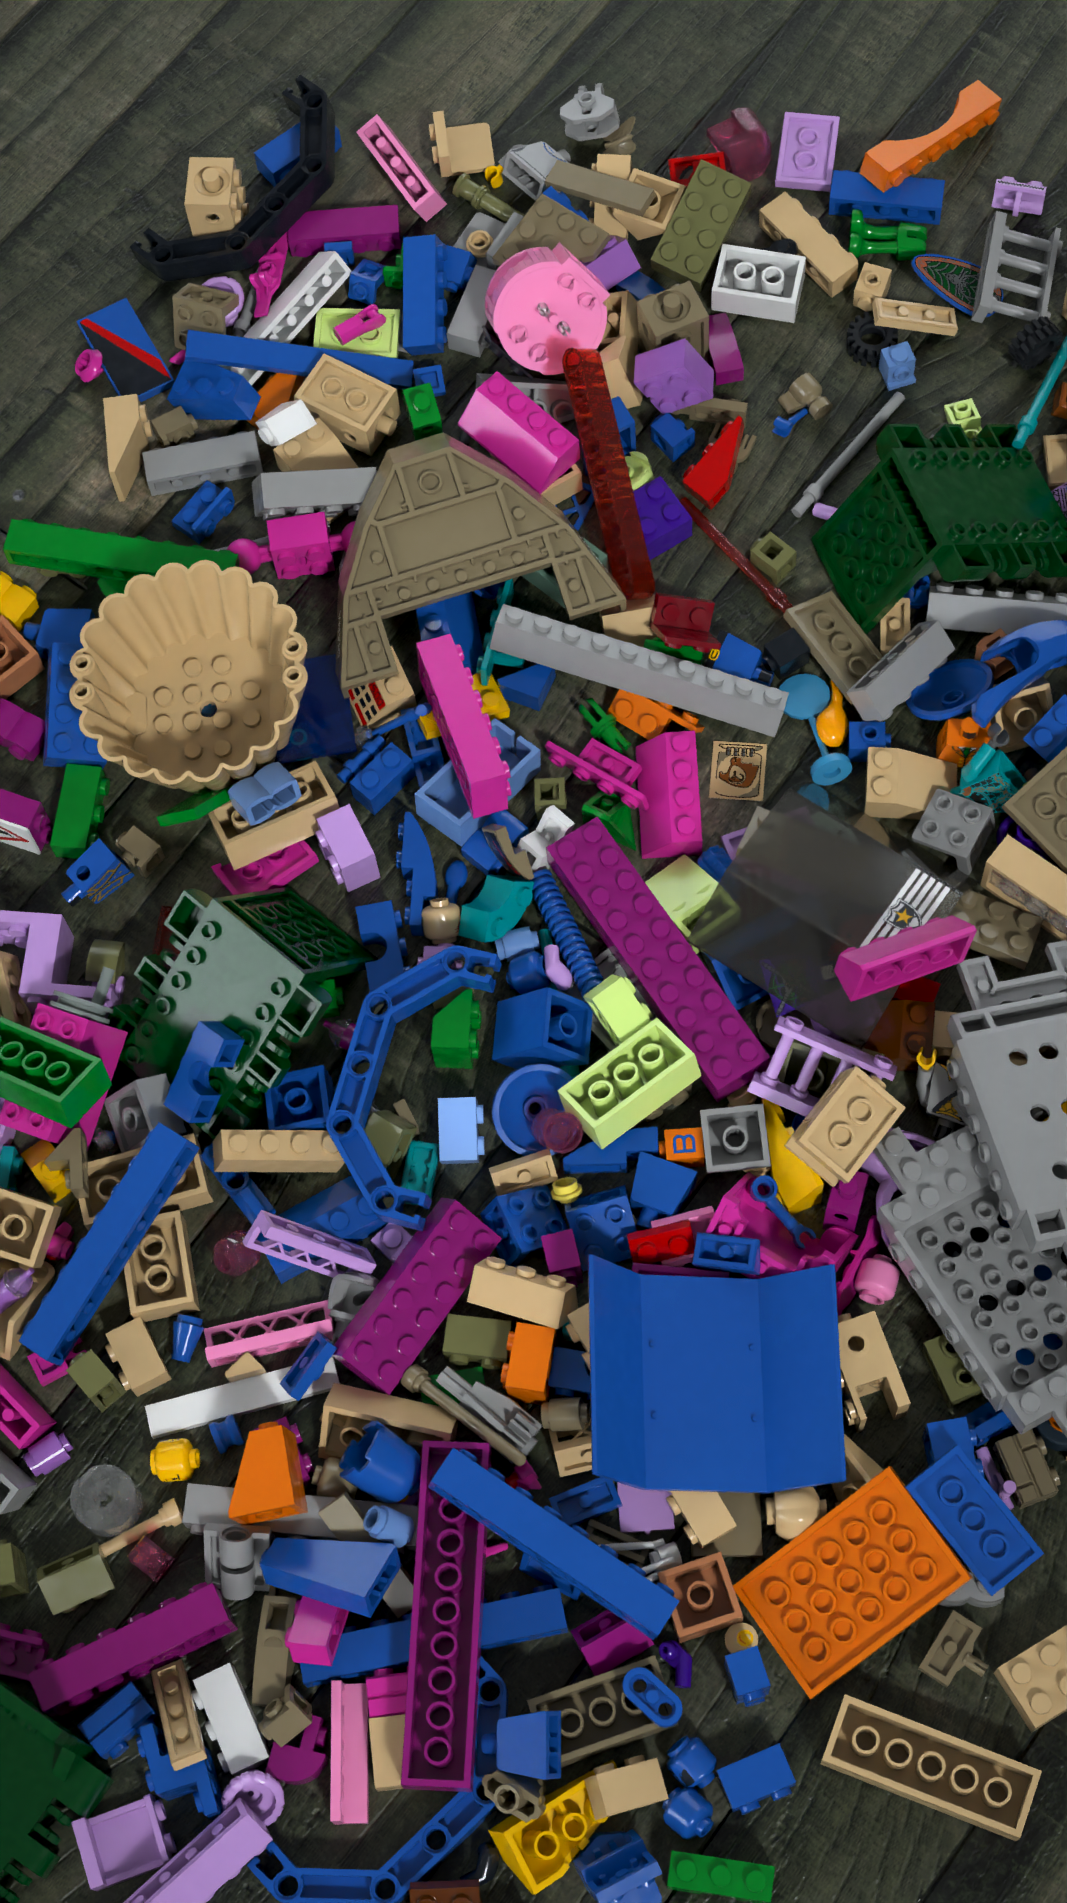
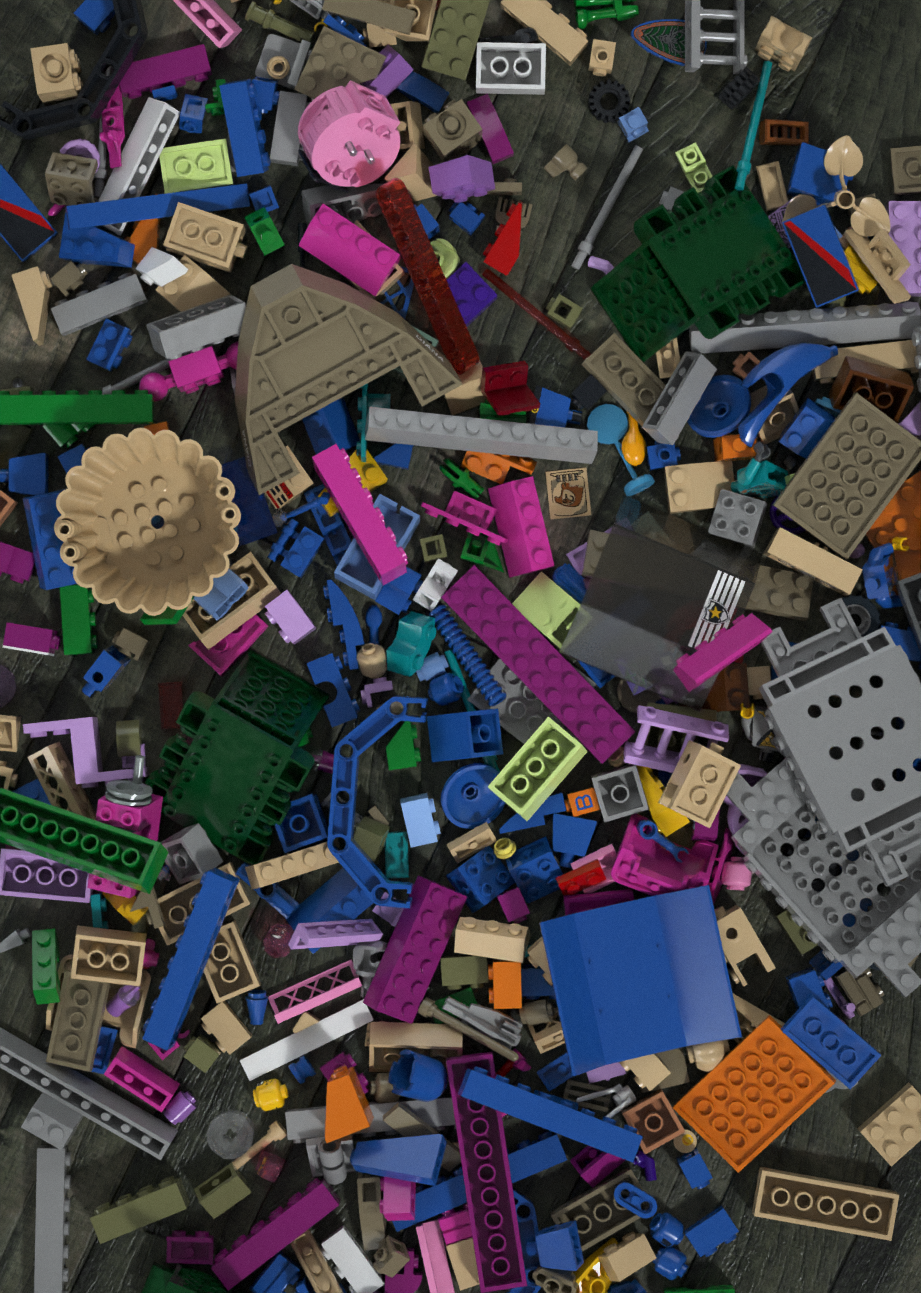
camera: 15 degrees left, 20 degrees up
blue arch [163,1021,245,1123] -> none
blue plate [279,1331,337,1401] -> none
dark pink bar [333,304,386,346] -> none
medium blue brick [363,1505,415,1548] -> none
dark tan slope [482,824,534,880] -> none
clear pink wheel [532,1108,583,1153] -> none
lavender arm [544,945,573,990] -> none
yellowish green brick [583,974,653,1046] -> none
blue slope [692,1232,760,1275] -> none
blue hand [772,408,808,437] -> none
tan tile [872,297,958,336] -> none
dark tan plate [918,1610,989,1688] -> none

